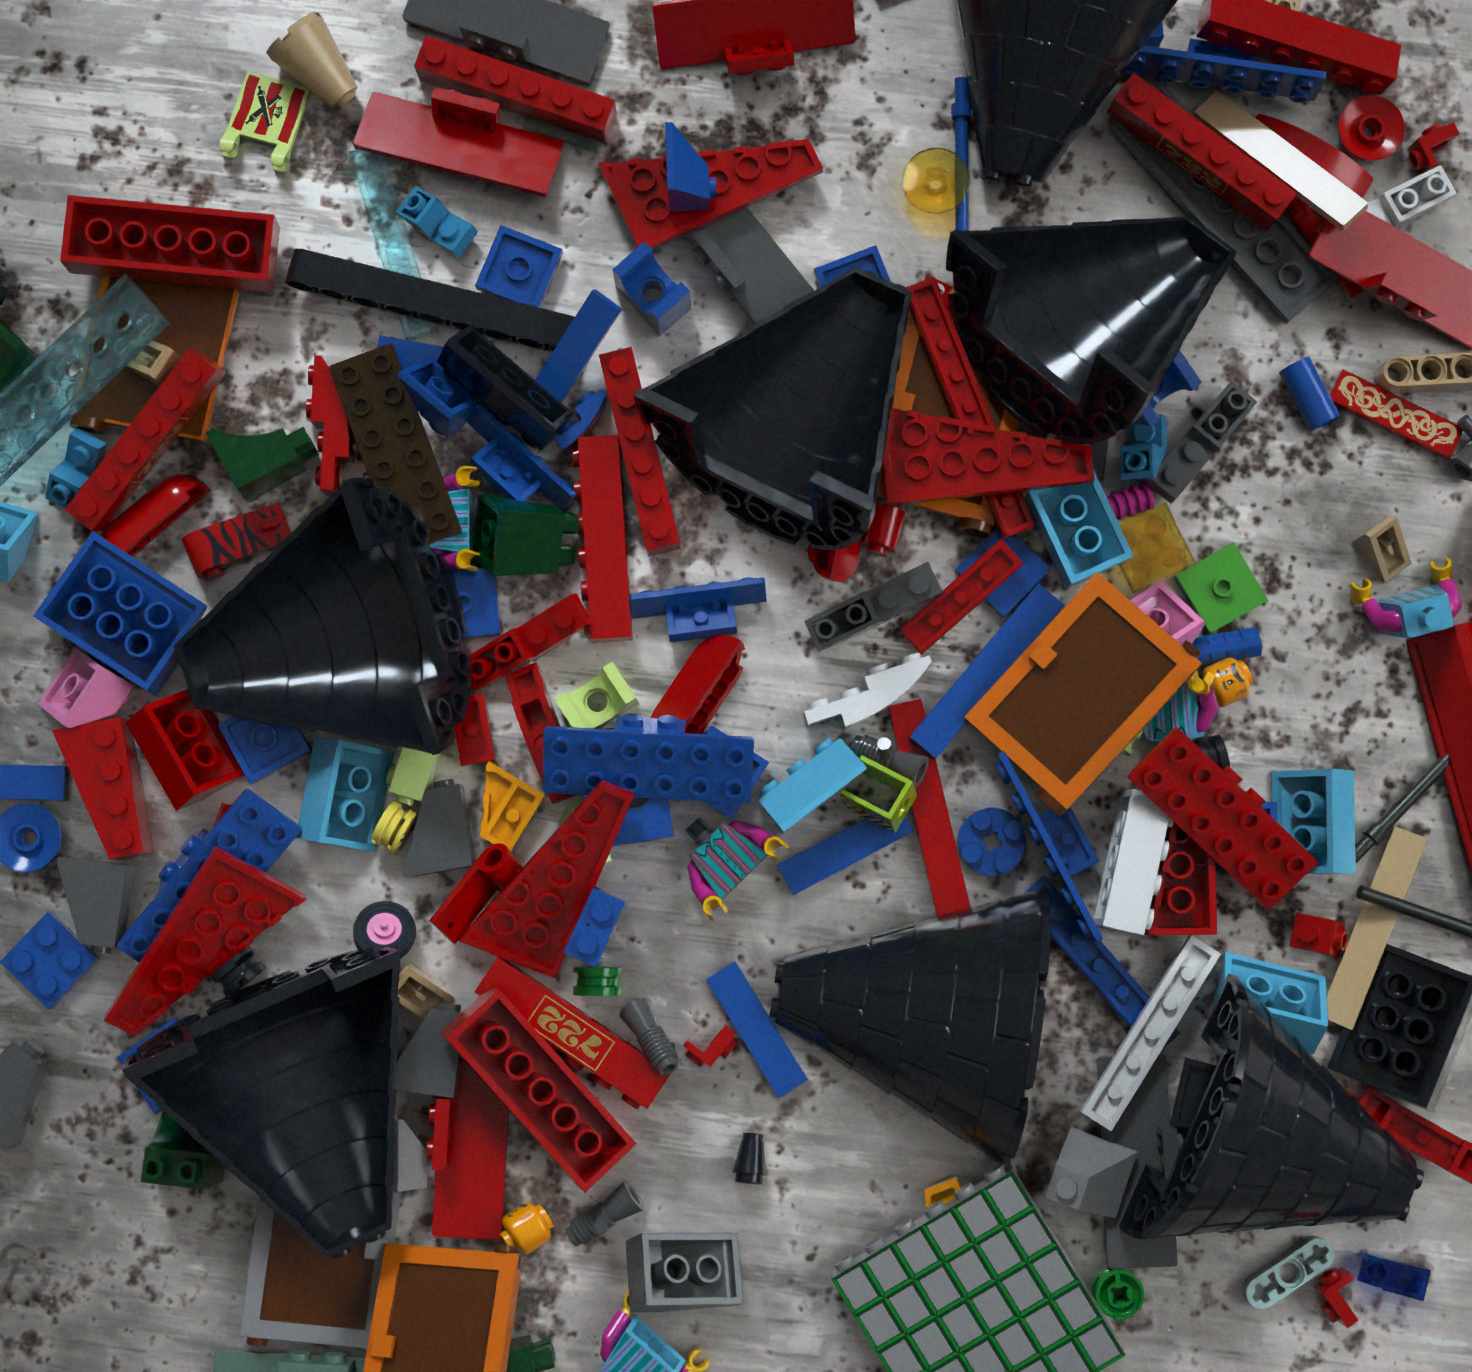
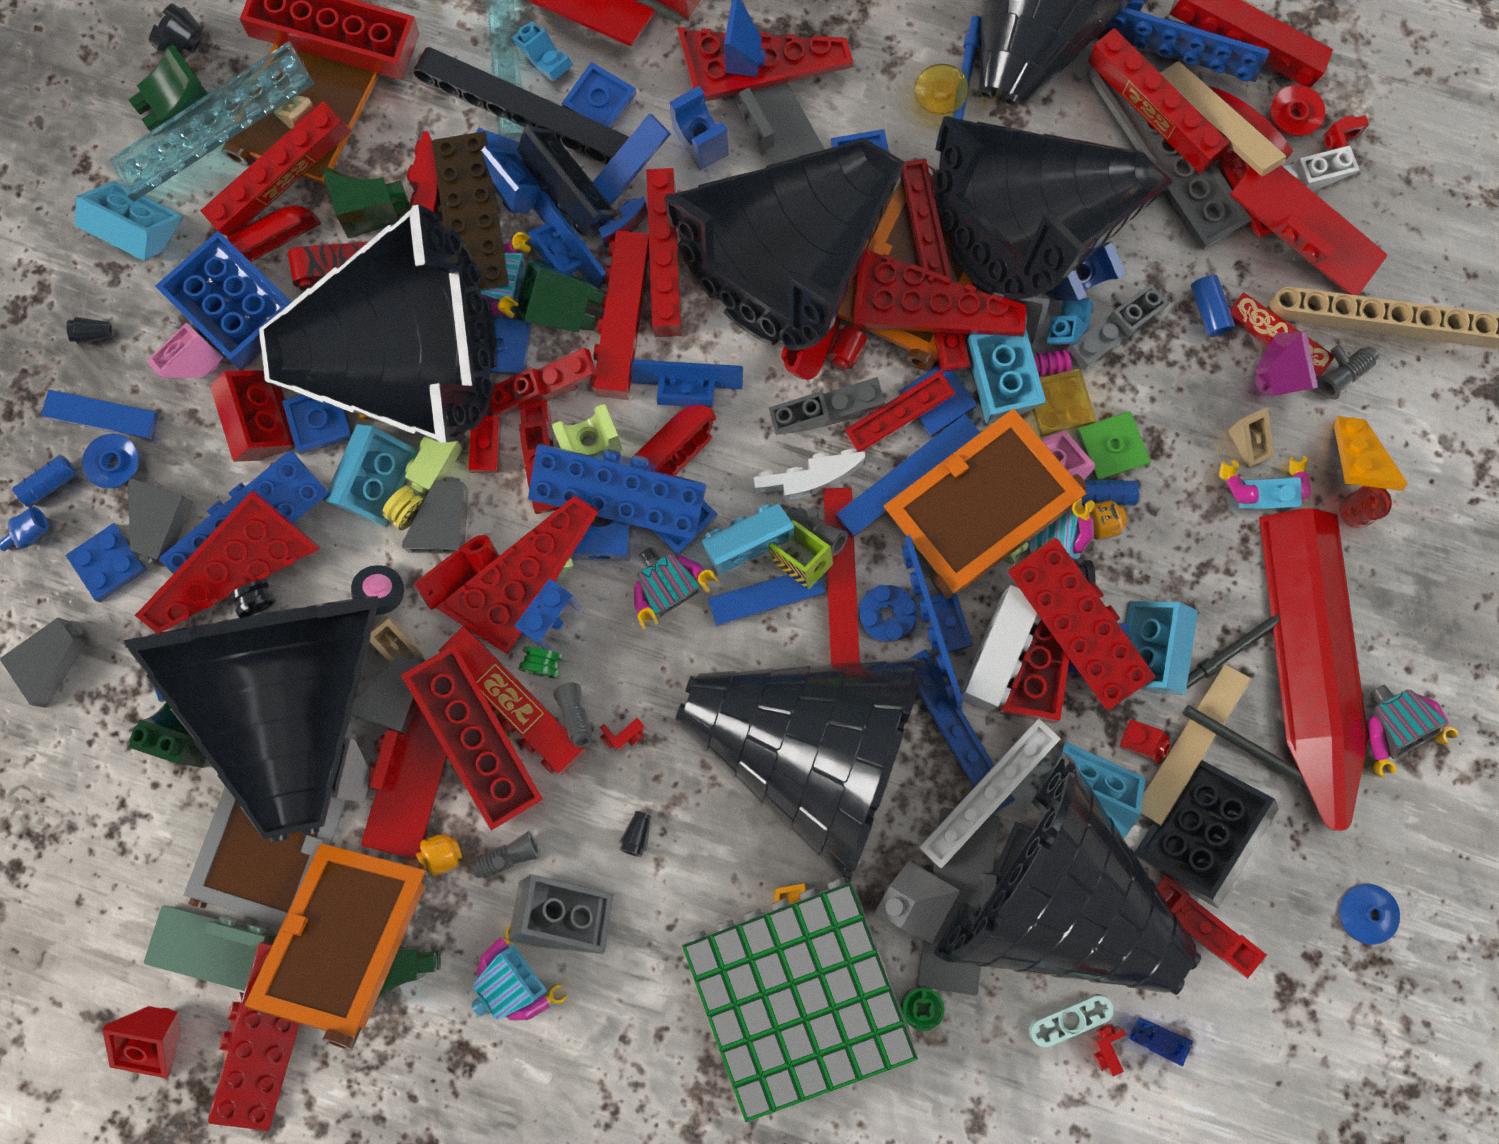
camera: 15 degrees right, 5 degrees down
dark azure slope [45,428,106,508] -> none
red wedge [52,717,154,860] -> none
light orange wing [480,761,546,852] -> none
blue tile [706,962,808,1098] -> none
none -> magenta slope [1255,331,1318,396]

